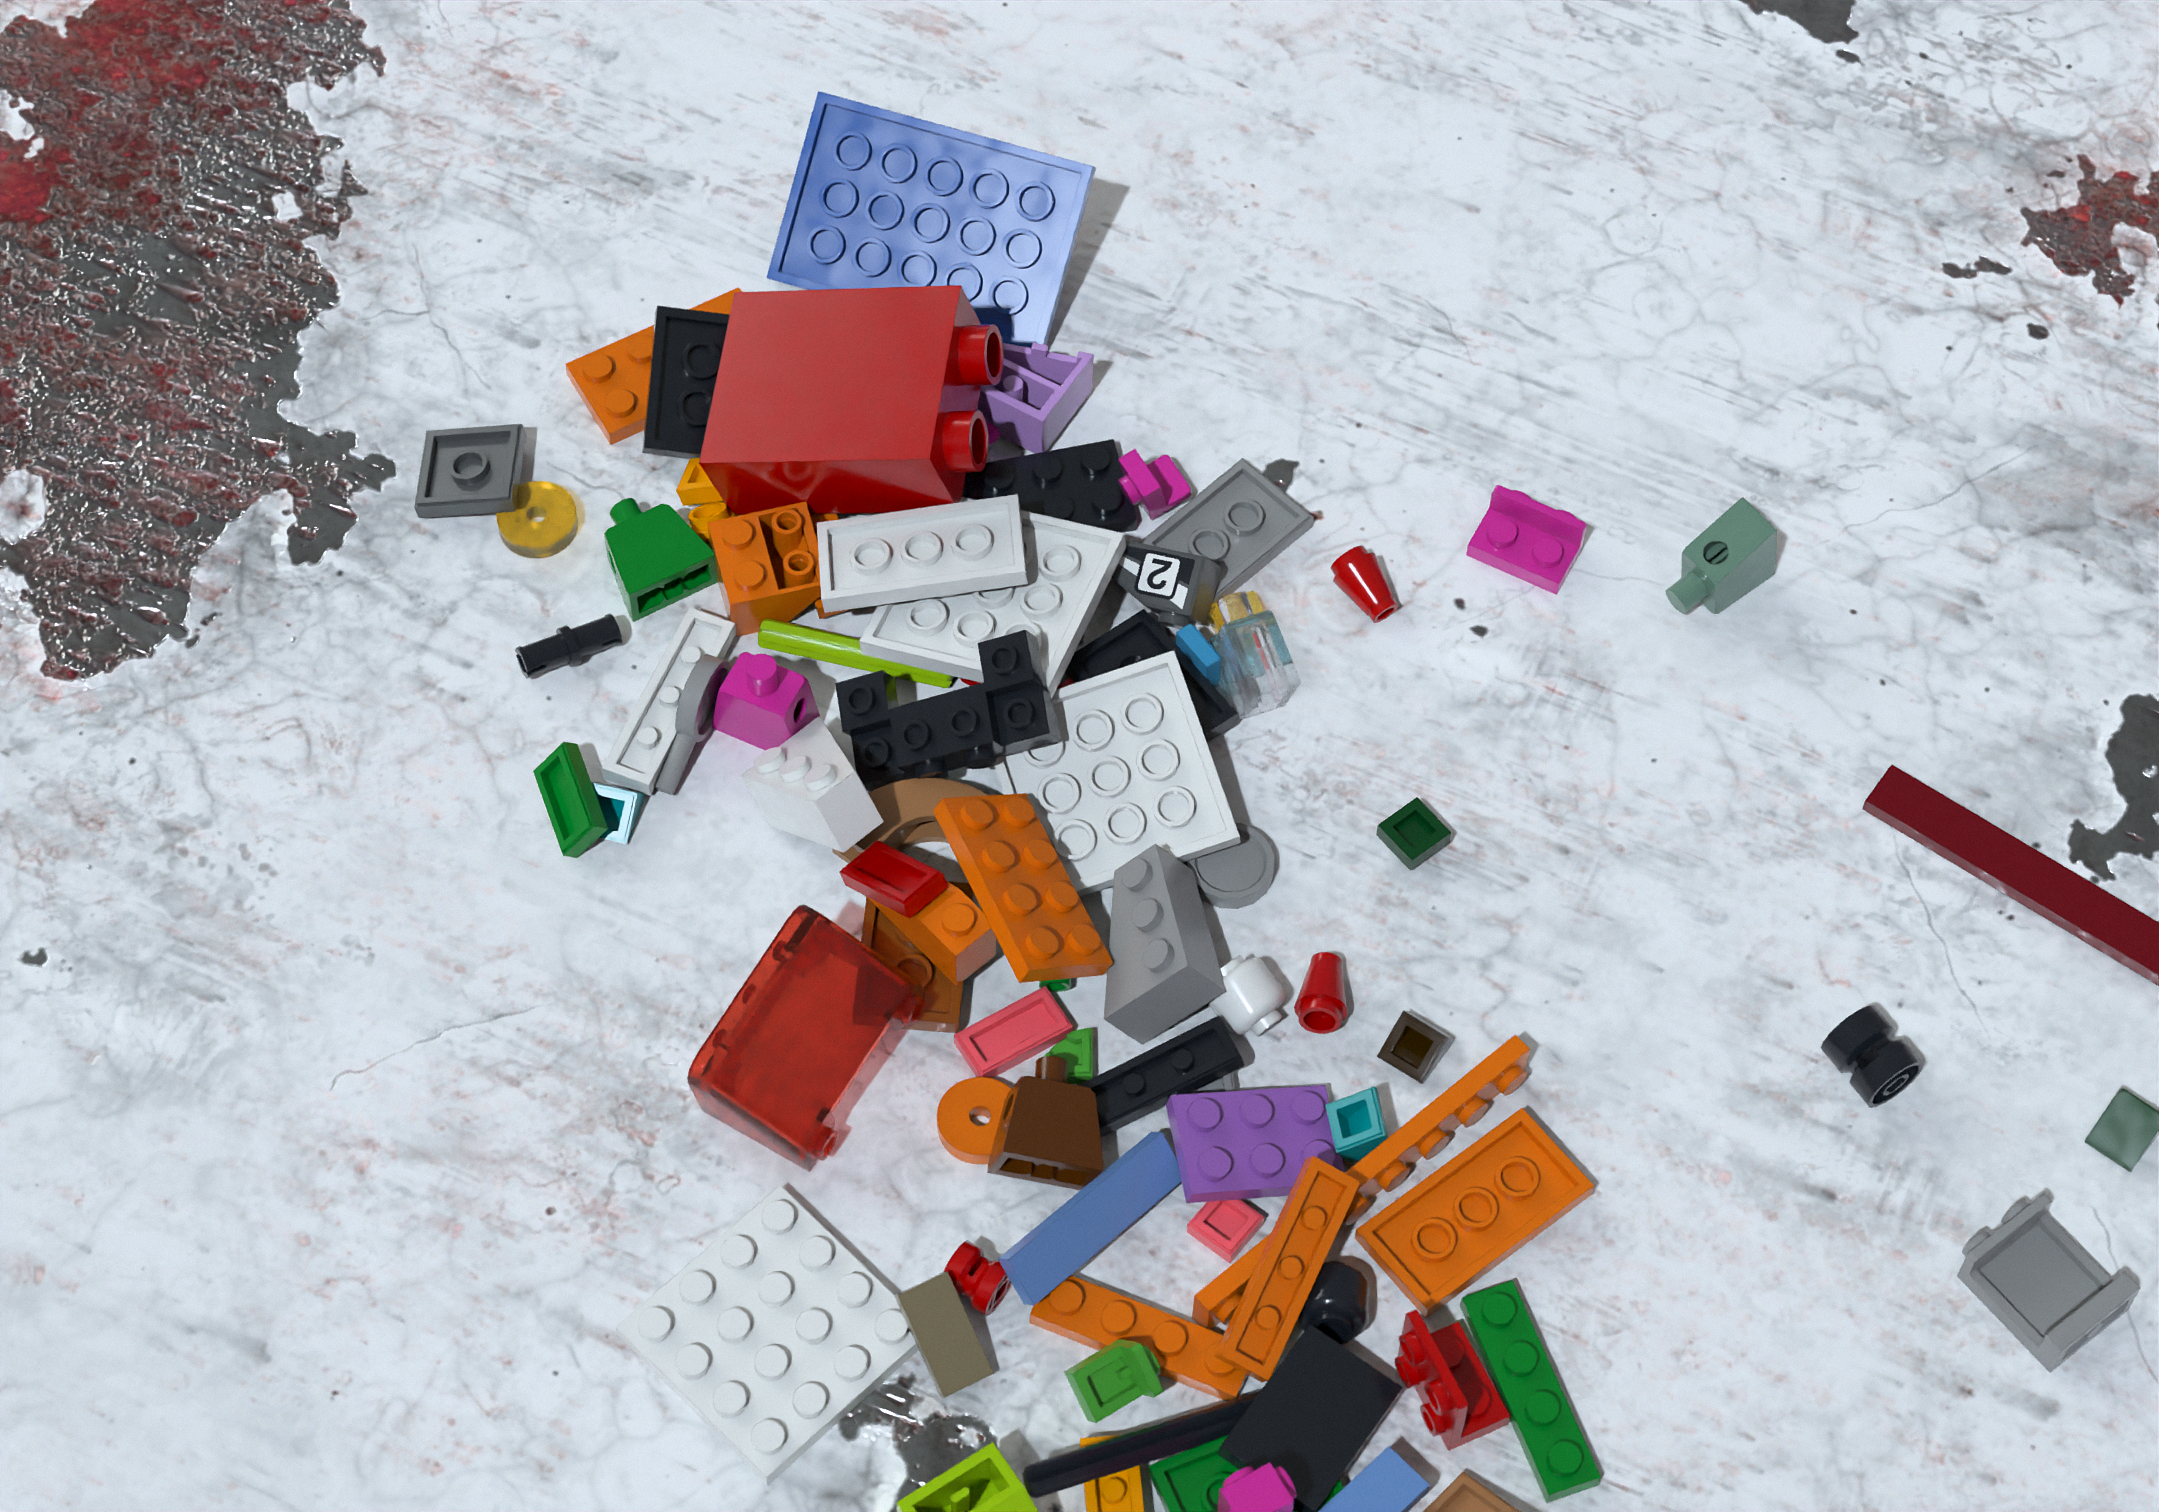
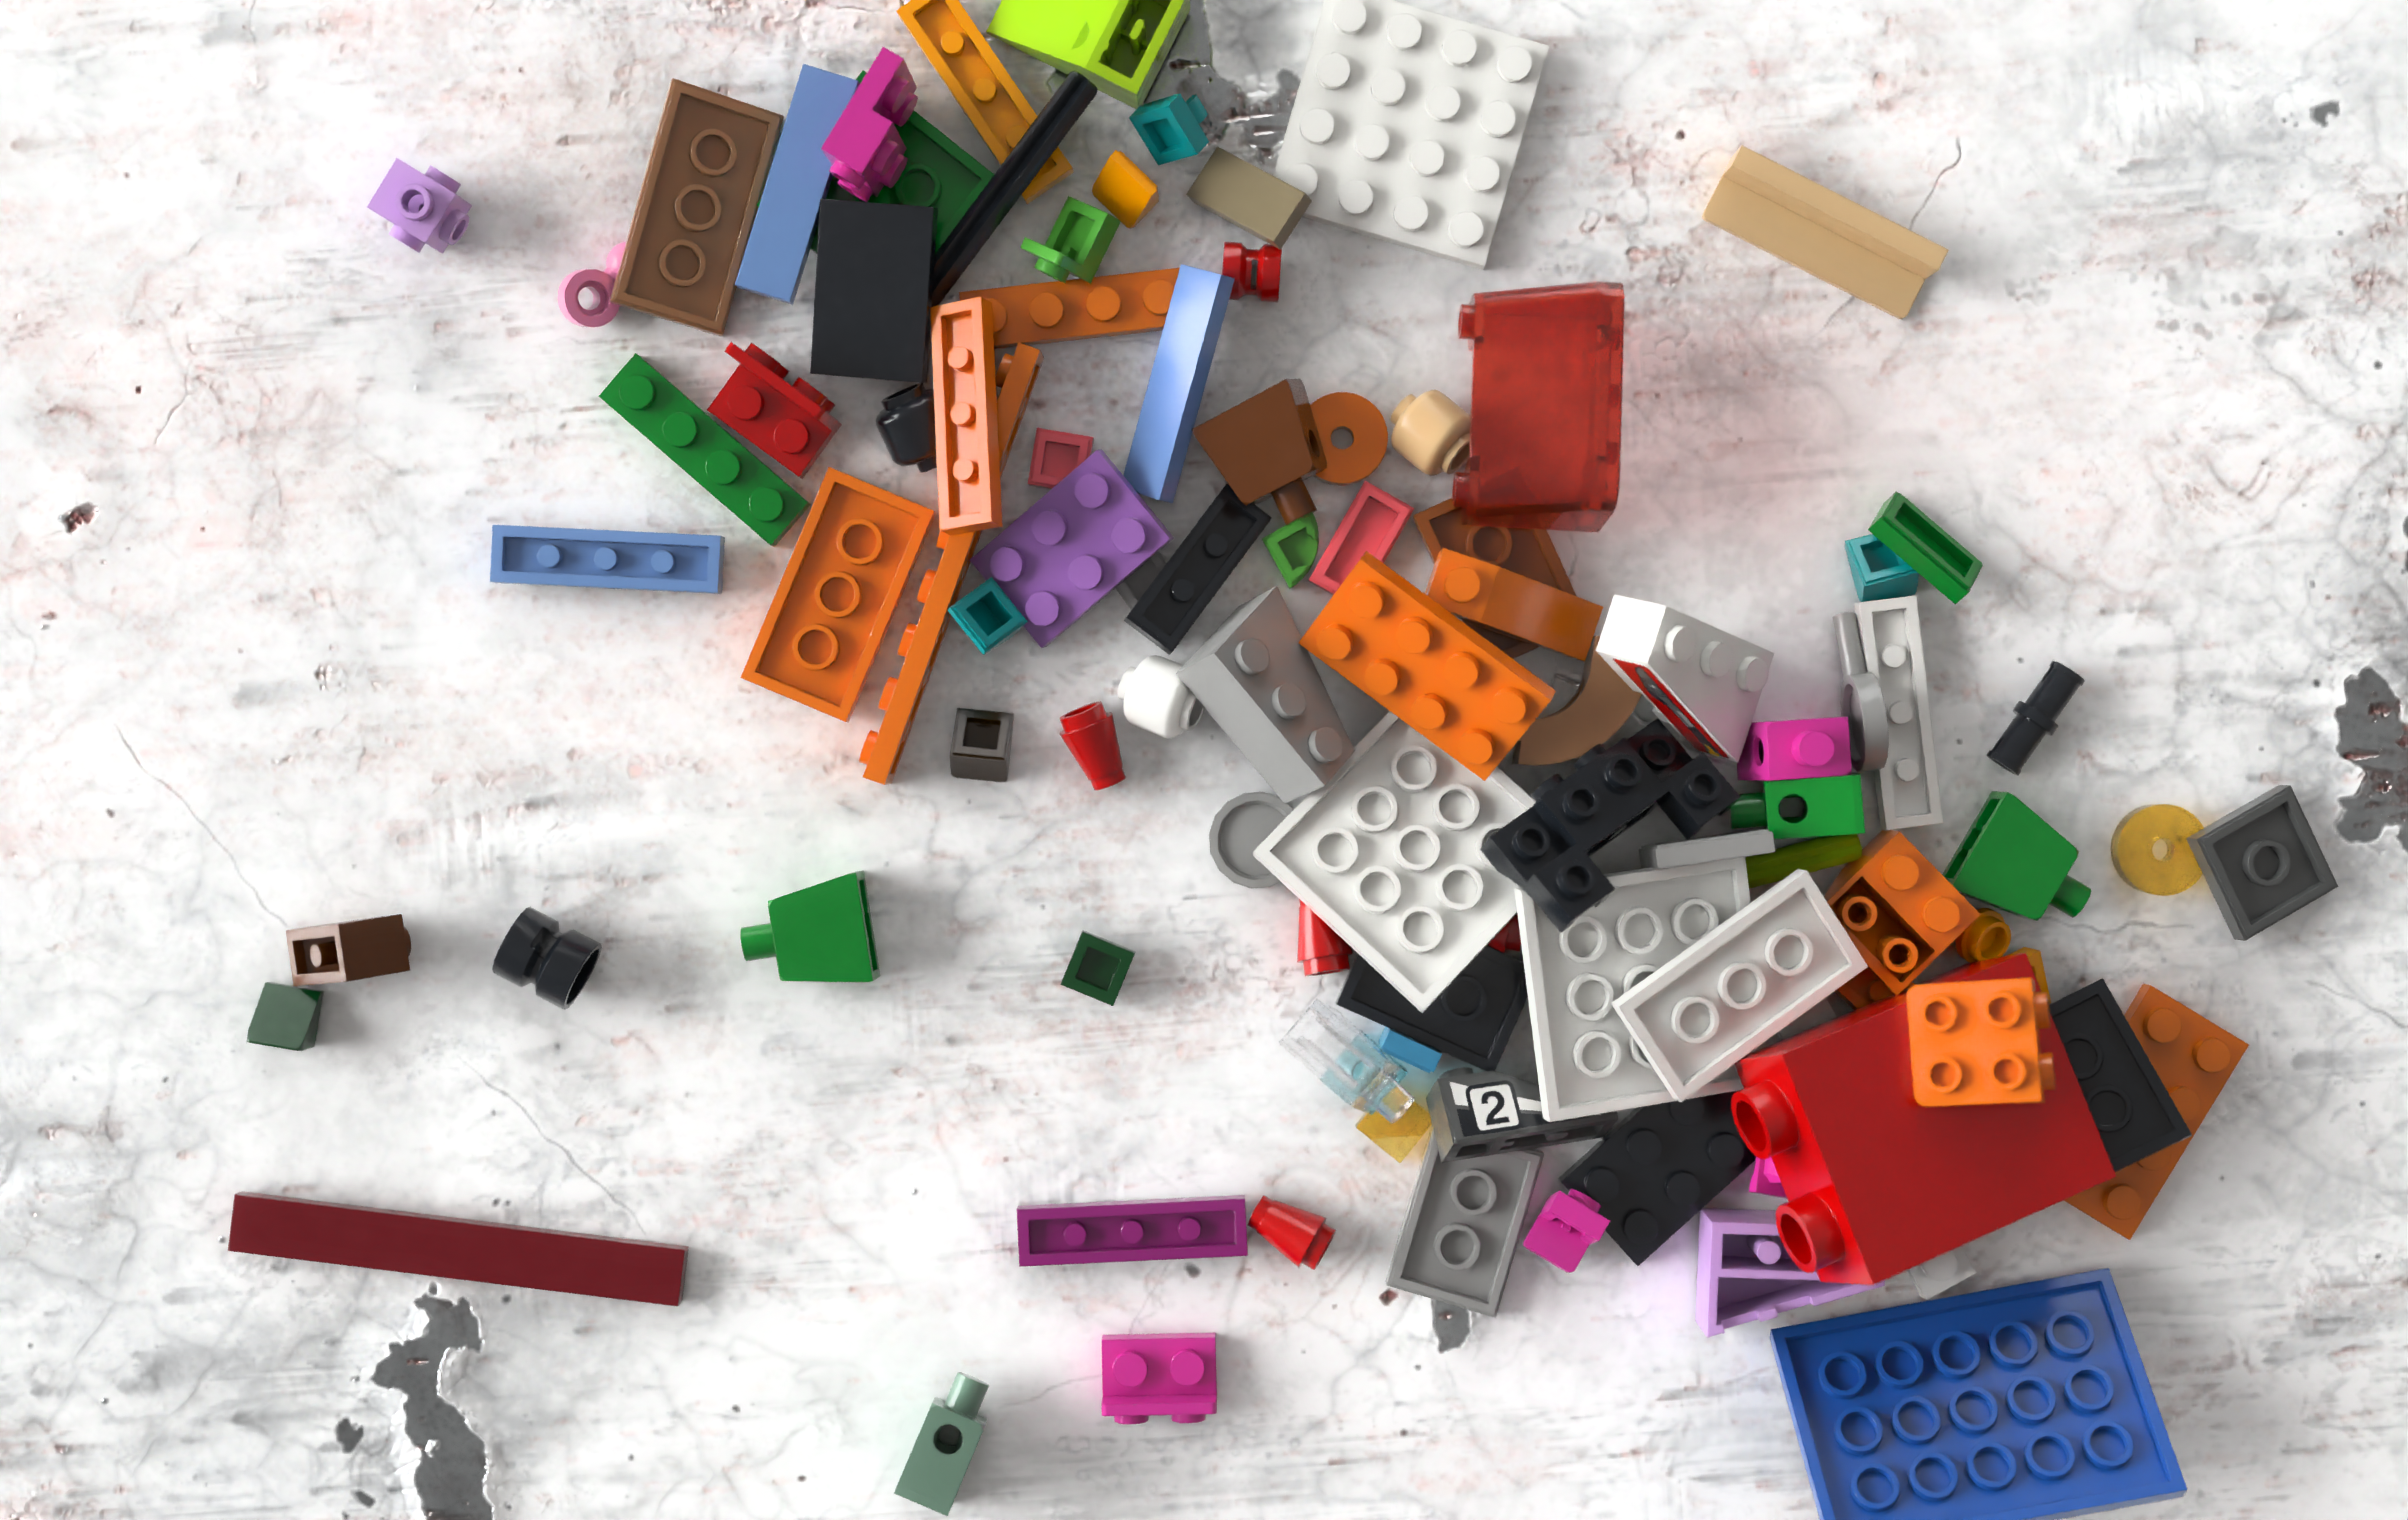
camera: 150 degrees right, 30 degrees up
red tile [839,840,949,919] -> none
light grey panel [1957,1193,2141,1373] -> none
none -> reddish brown slope [285,914,411,986]
none -> medium blue plate [490,525,725,594]
none -> green torso [740,870,880,982]
none -> magenta plate [1016,1195,1248,1267]
none -> light orange slope [1092,150,1159,229]
none -> teal tile [1129,93,1209,165]
none -> red cone [1297,899,1353,976]
none -> tan head [1390,390,1477,476]
none -> light grey tile [1638,829,1776,869]
none -> tan panel [1702,145,1949,319]
none -> green torso [1730,772,1865,839]
none -> orange bracket [1906,978,2056,1107]

